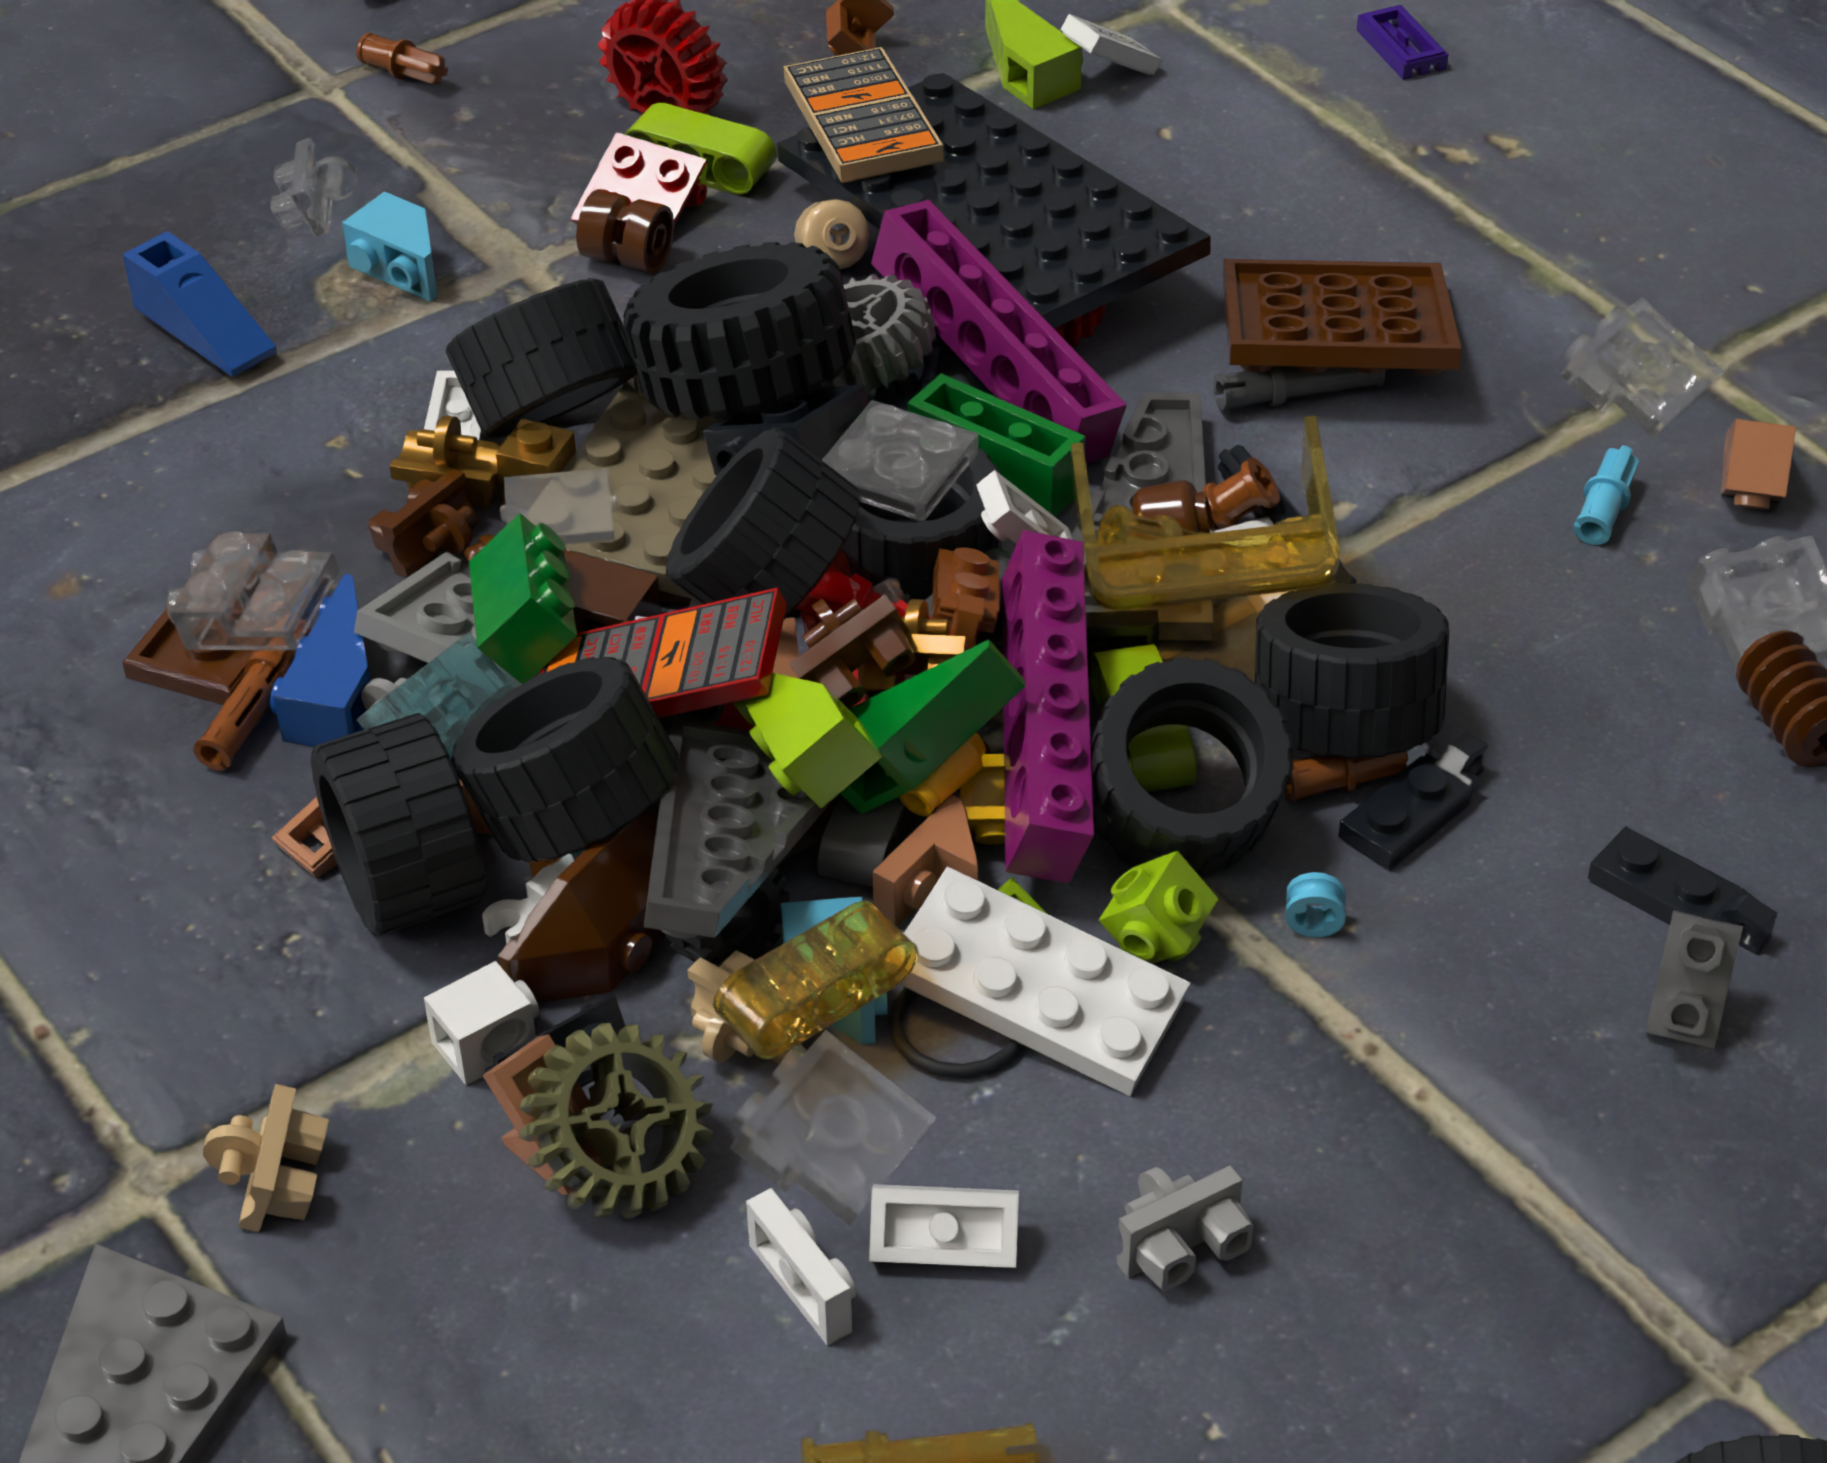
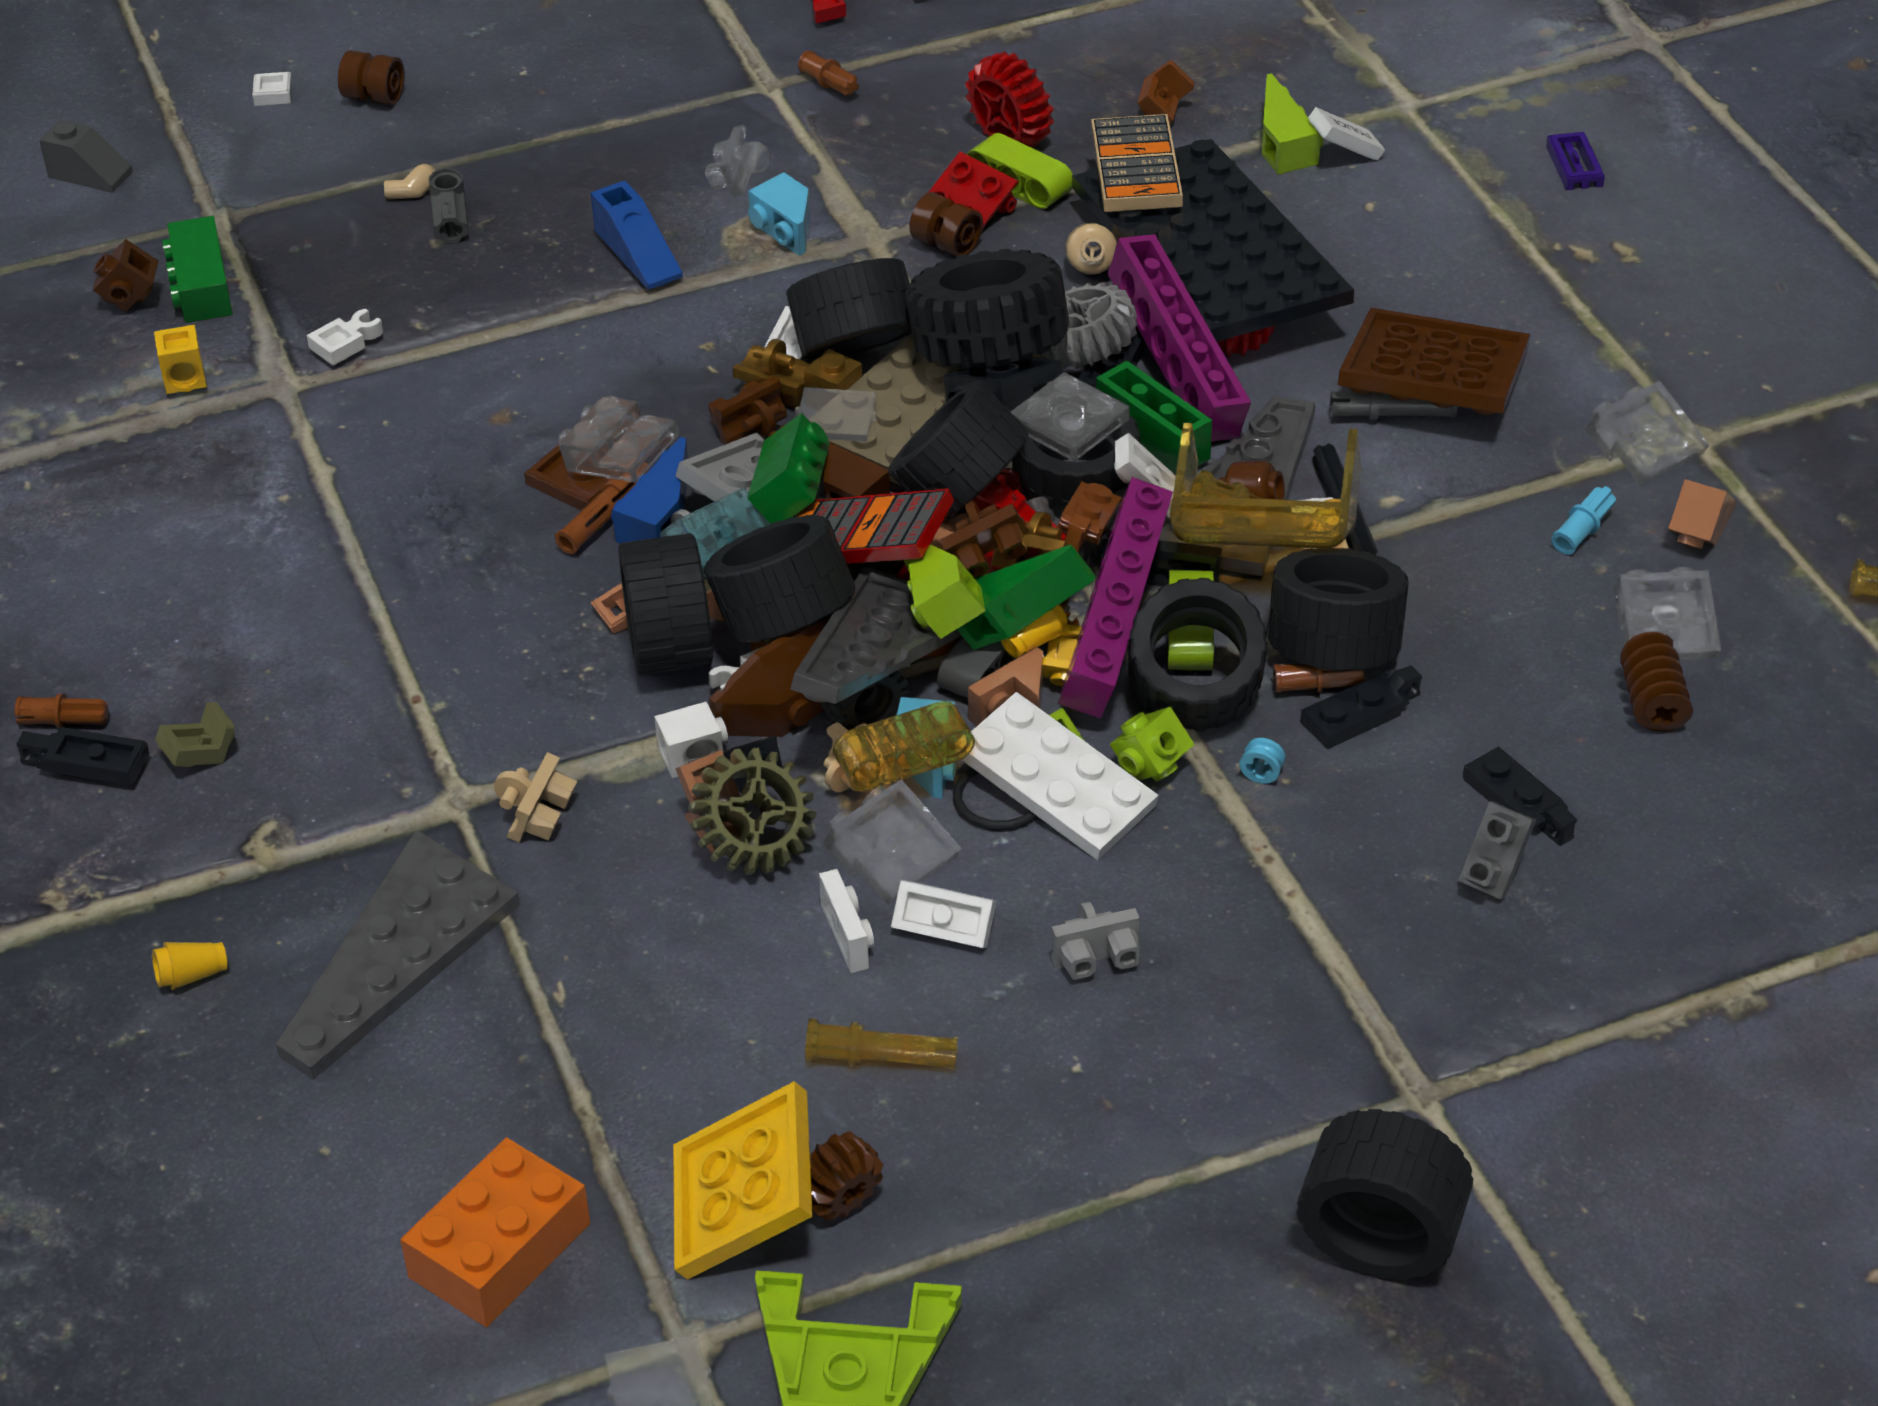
camera: 15 degrees right, 0 degrees up
dark orange bush [1202,457,1280,529] -> none

